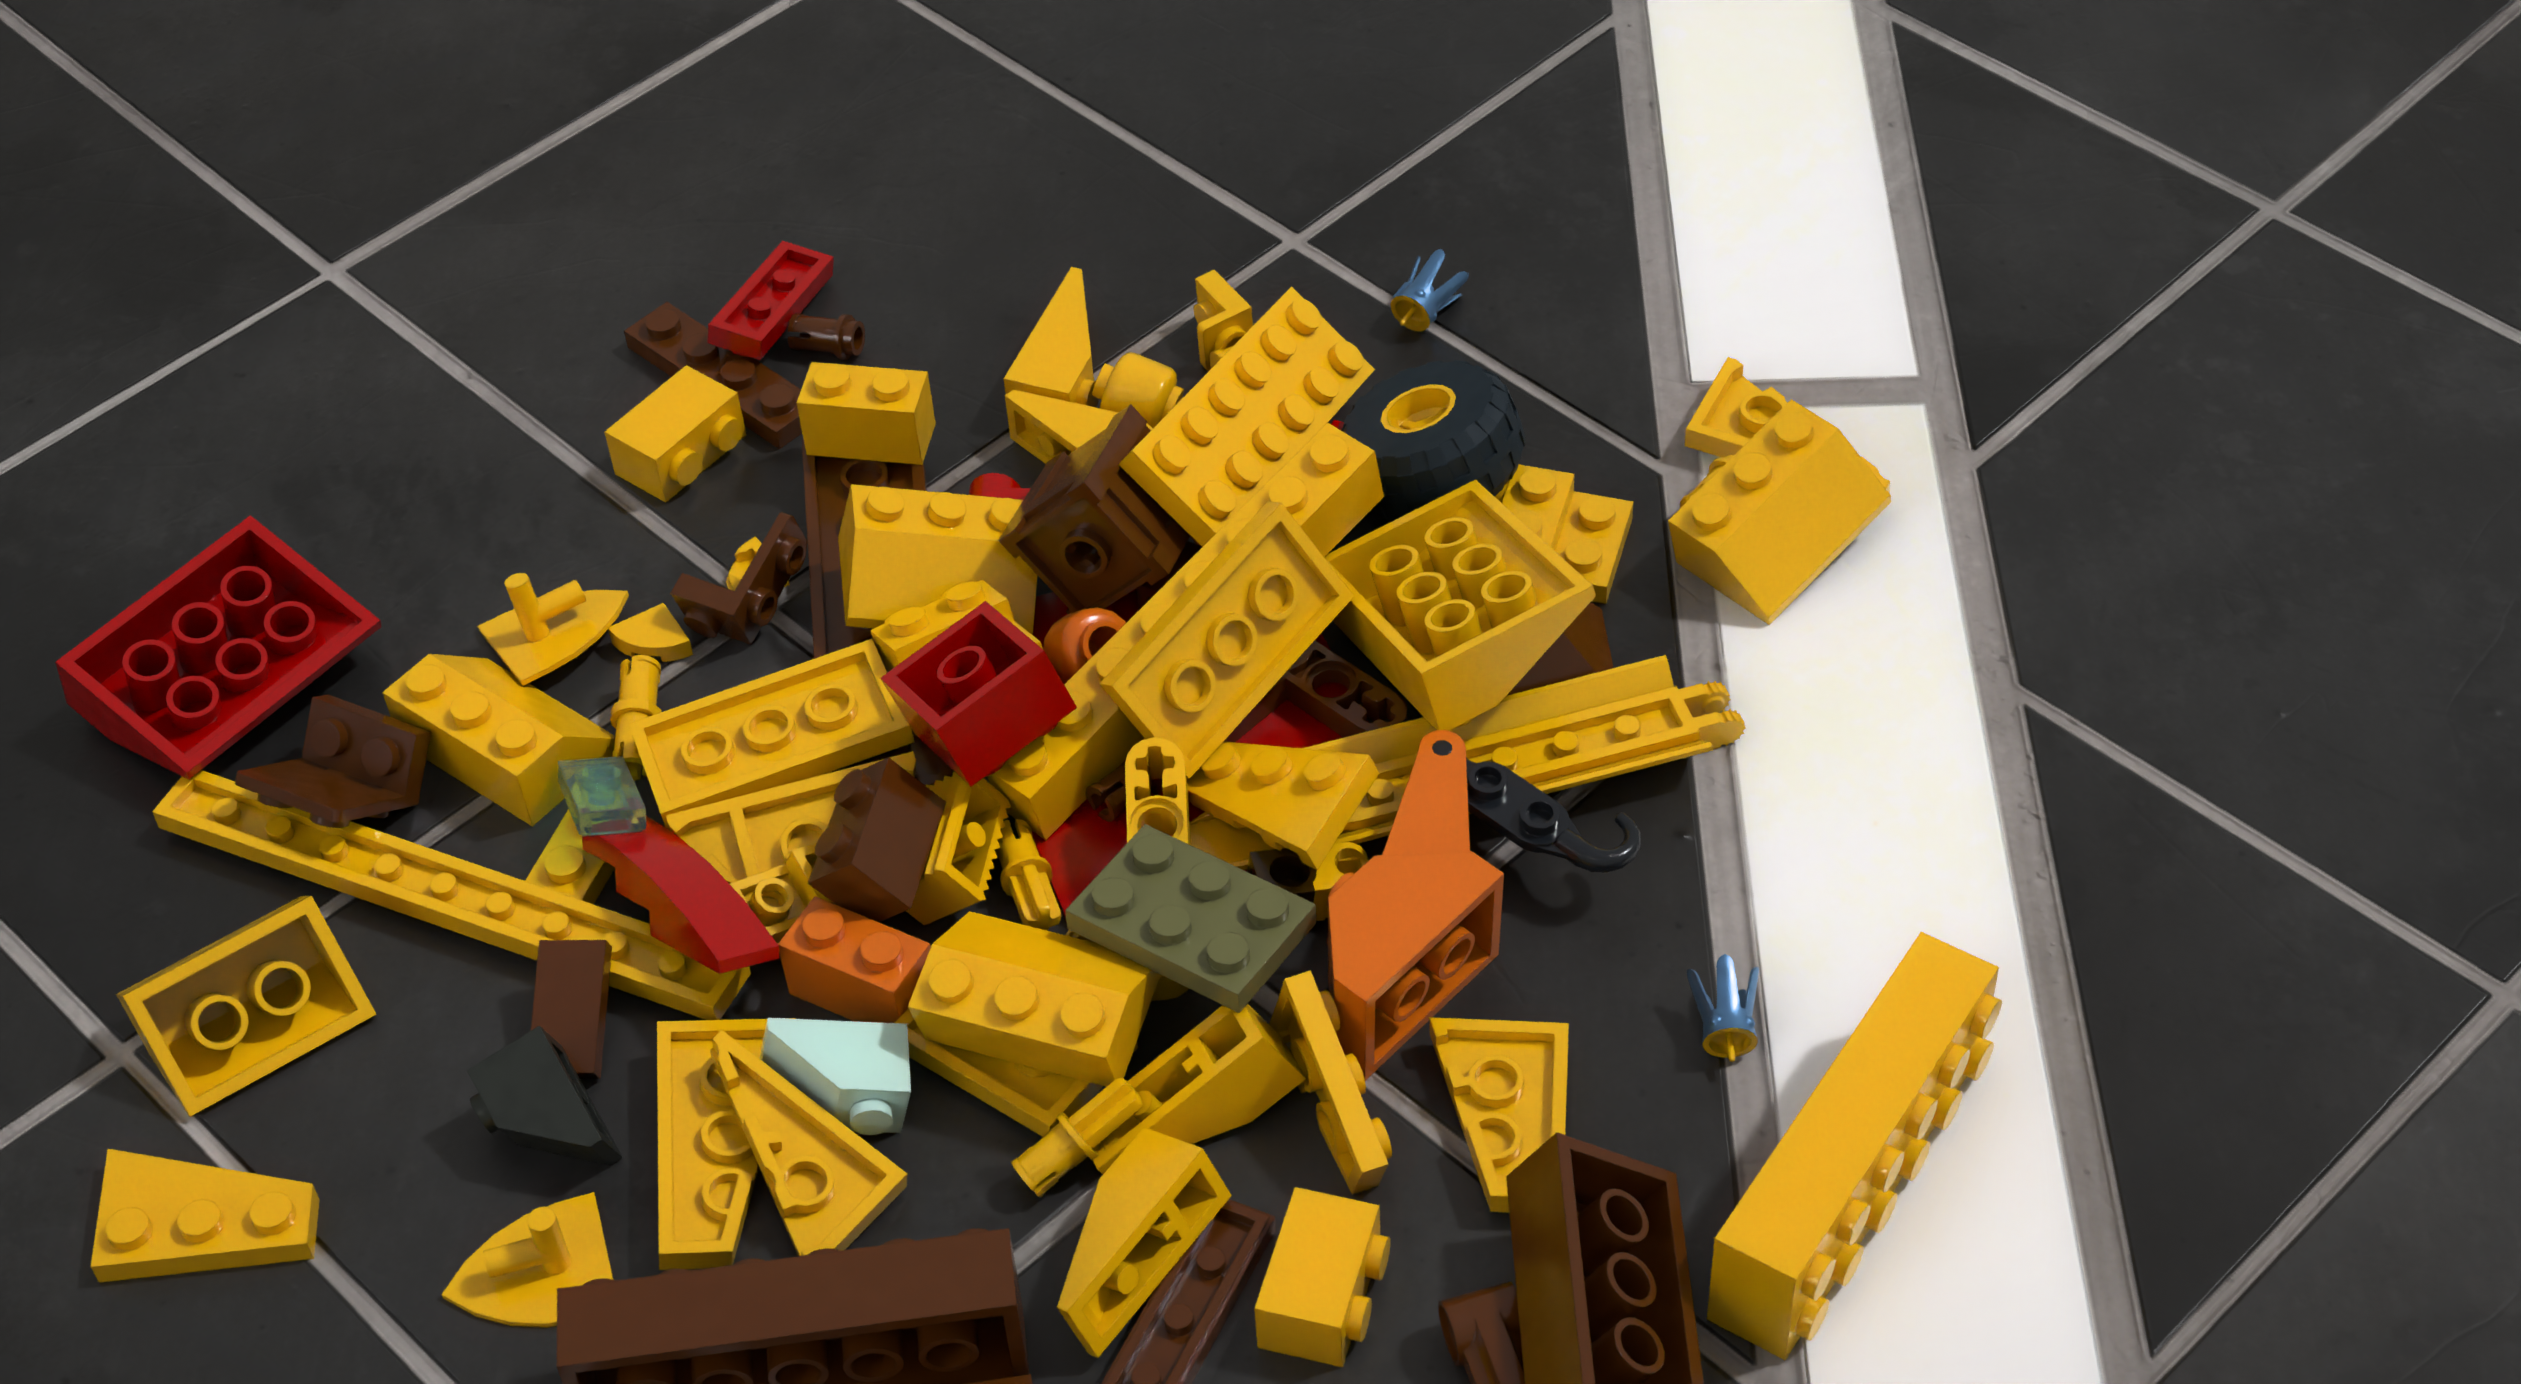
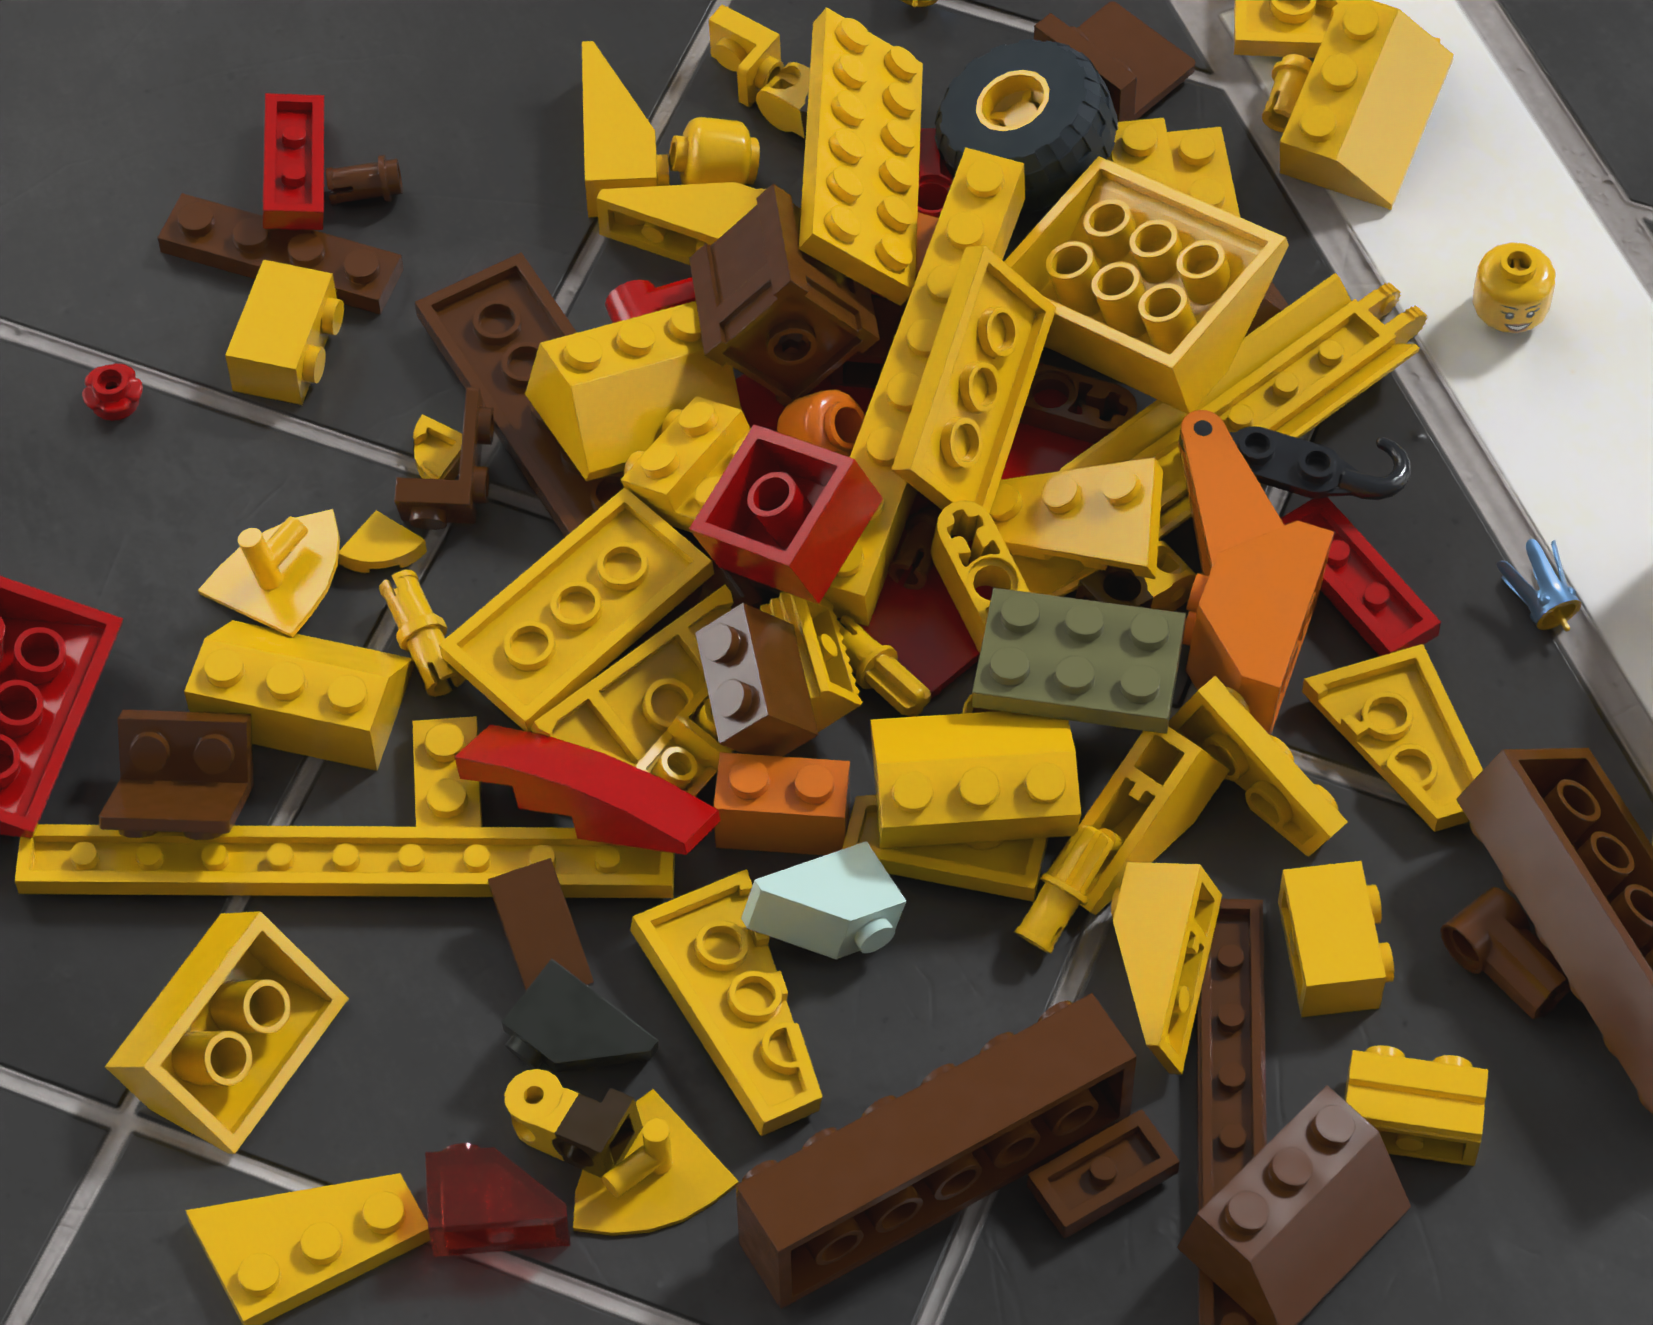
camera: 25 degrees left, 10 degrees up
clear light blue plate [558,756,646,836] -> none
yellow wing [710,1030,907,1256] -> none
yellow brick [796,362,936,465] -> none
none -> red plate [82,363,143,421]
none -> clear red slope [425,1143,571,1257]
none -> leg [504,1069,643,1178]
none -> reddish brown bracket [1034,1,1196,122]
none -> red plate [1280,497,1441,656]
none -> yellow head [1472,242,1556,333]

